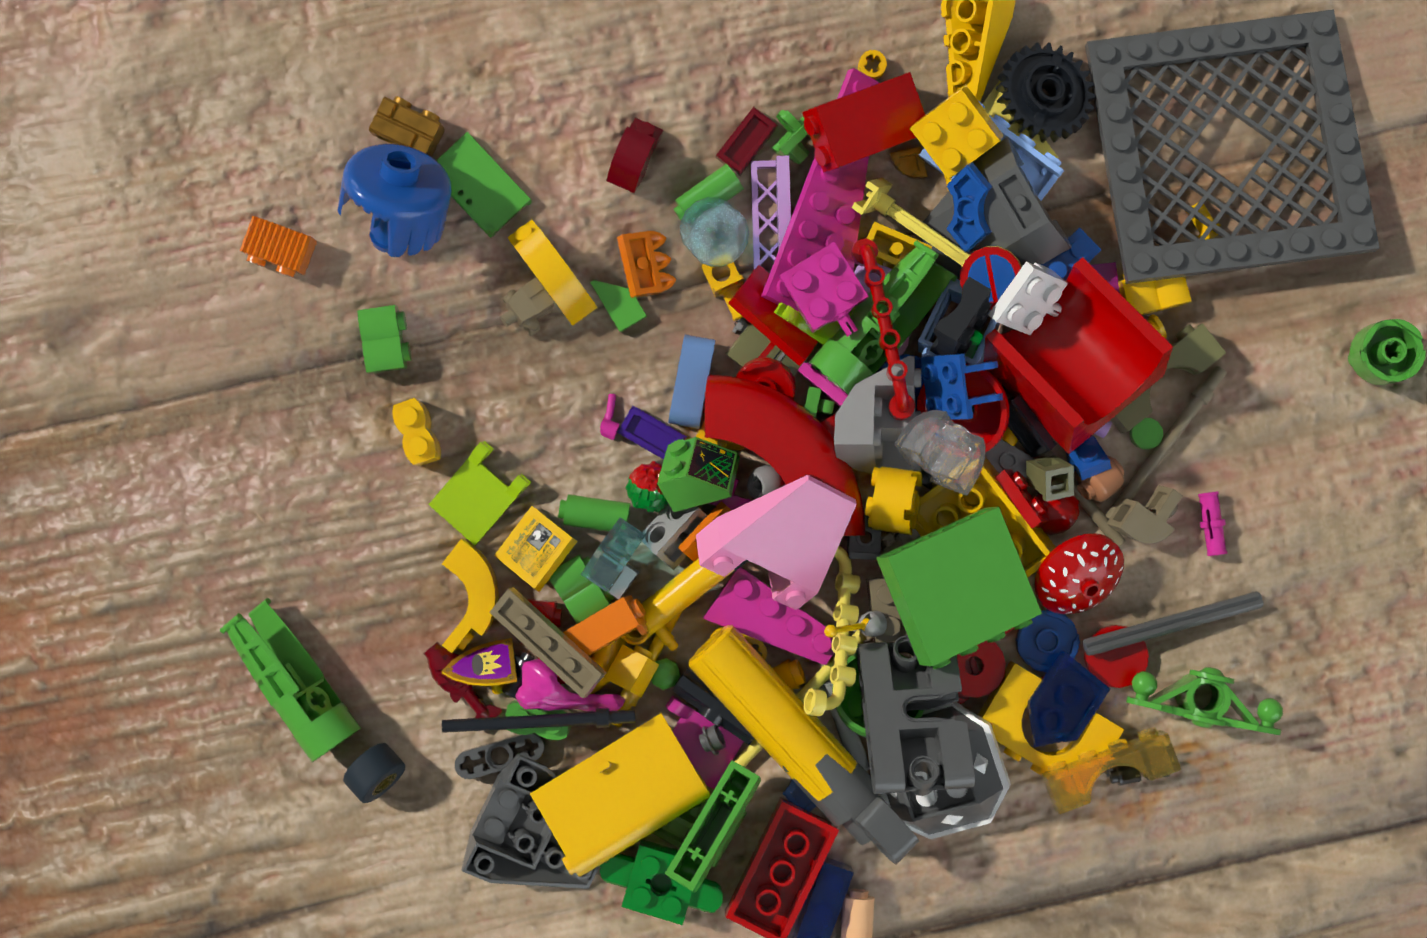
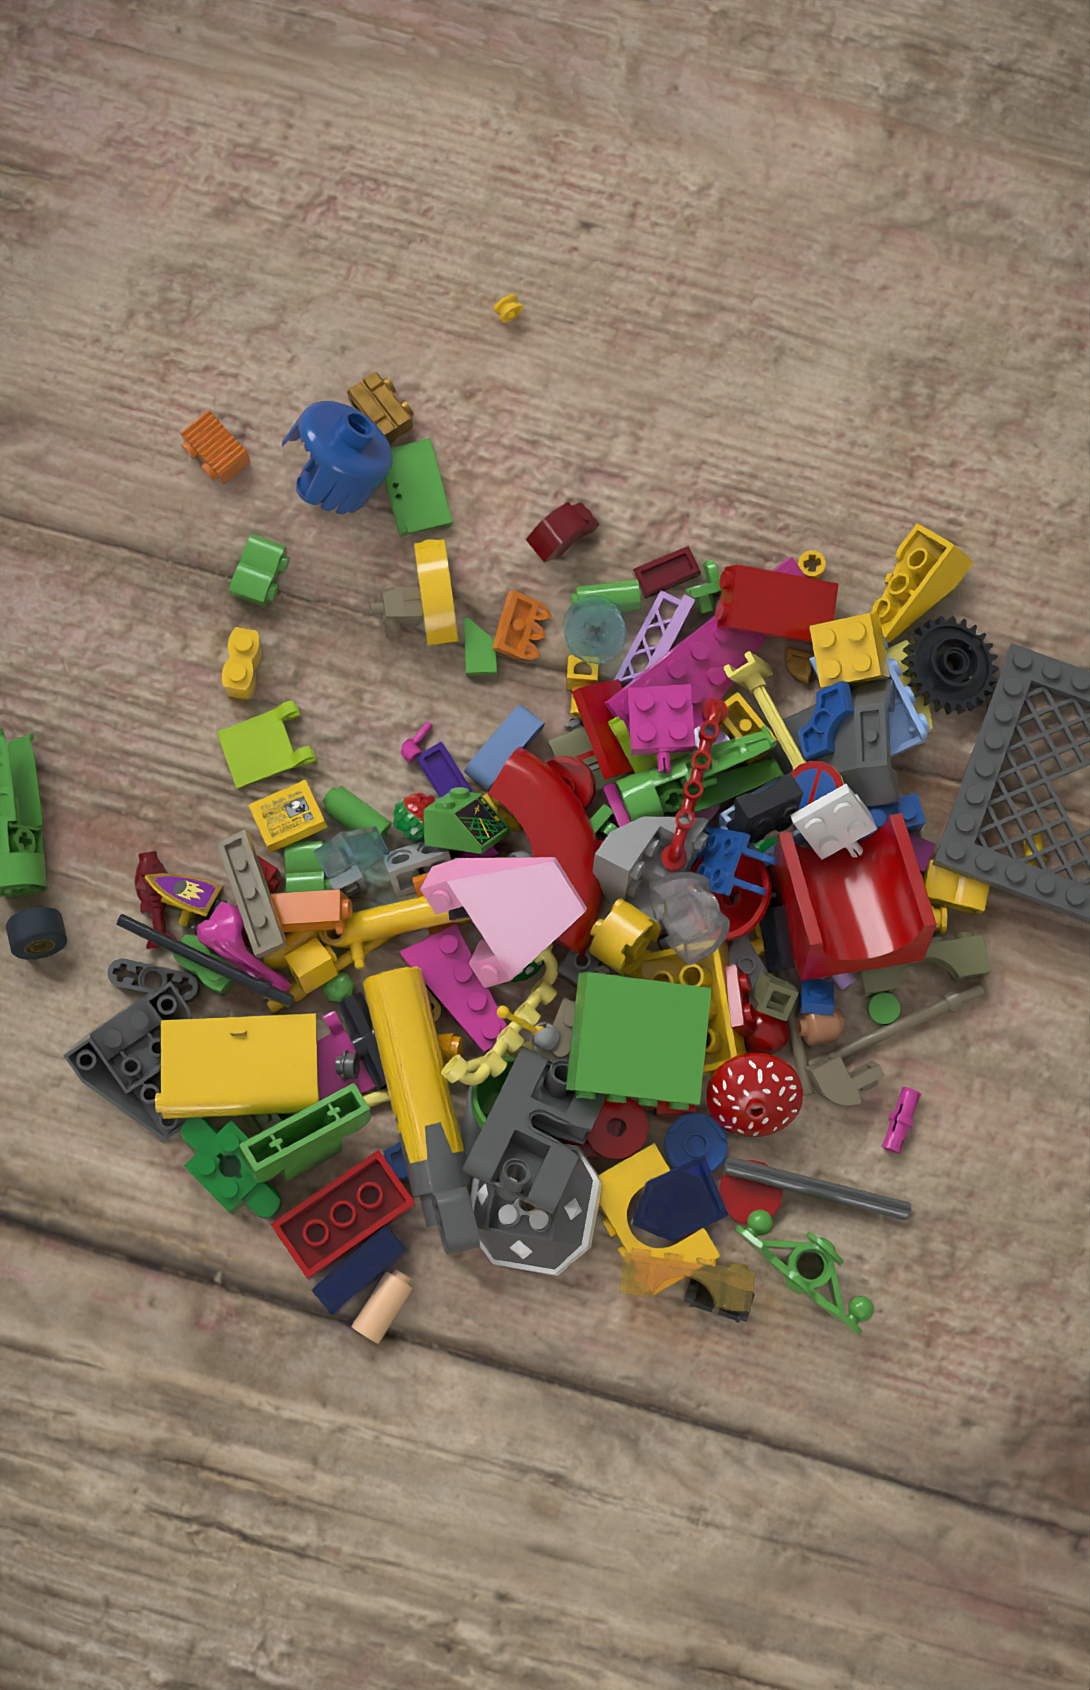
camera: 25 degrees right, 10 degrees down
yellow arch [442,539,499,653] -> none

